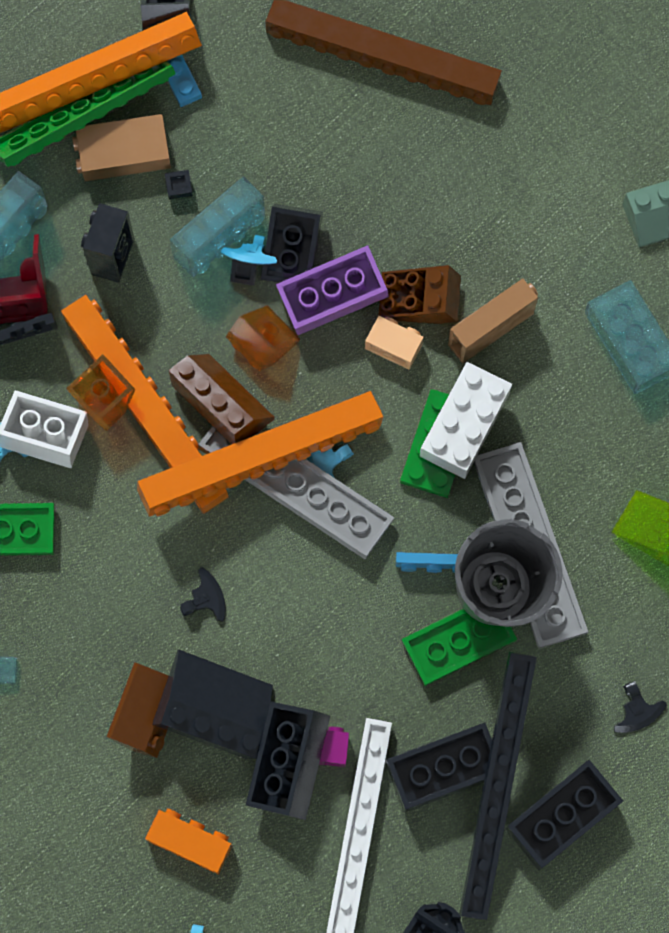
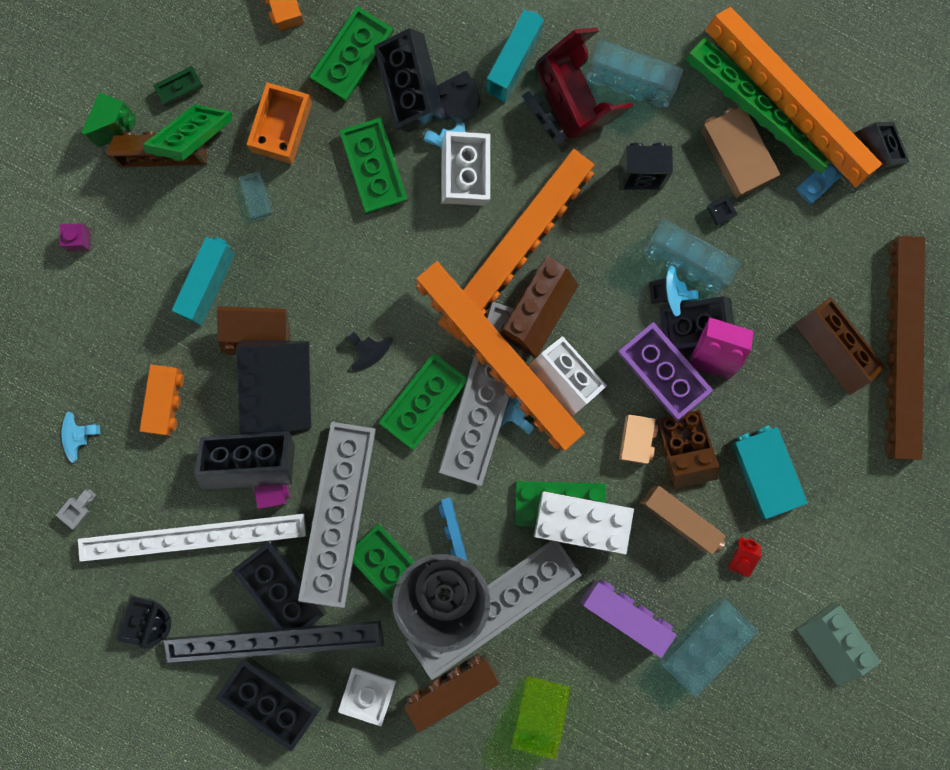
camera: 70 degrees right, 10 degrees up
clear orange slope [66,354,136,431] -> none
clear orange slope [225,305,301,371] -> none
black piece [614,681,667,733] -> none
none -> teal brick [171,236,235,326]
none -> light grey plate [298,422,376,609]
none -> white plate [338,667,396,727]
none -> green plate [379,353,467,450]
none -> reddish brown brick [404,653,500,733]
none -> white slope [528,336,607,417]
none -> medium lavender brick [579,579,677,658]
none -> dark pink slope [689,317,754,380]
none -> red bracket [728,537,761,578]
none -> teal brick [731,425,808,519]
none -> reddish brown slope [795,296,885,395]

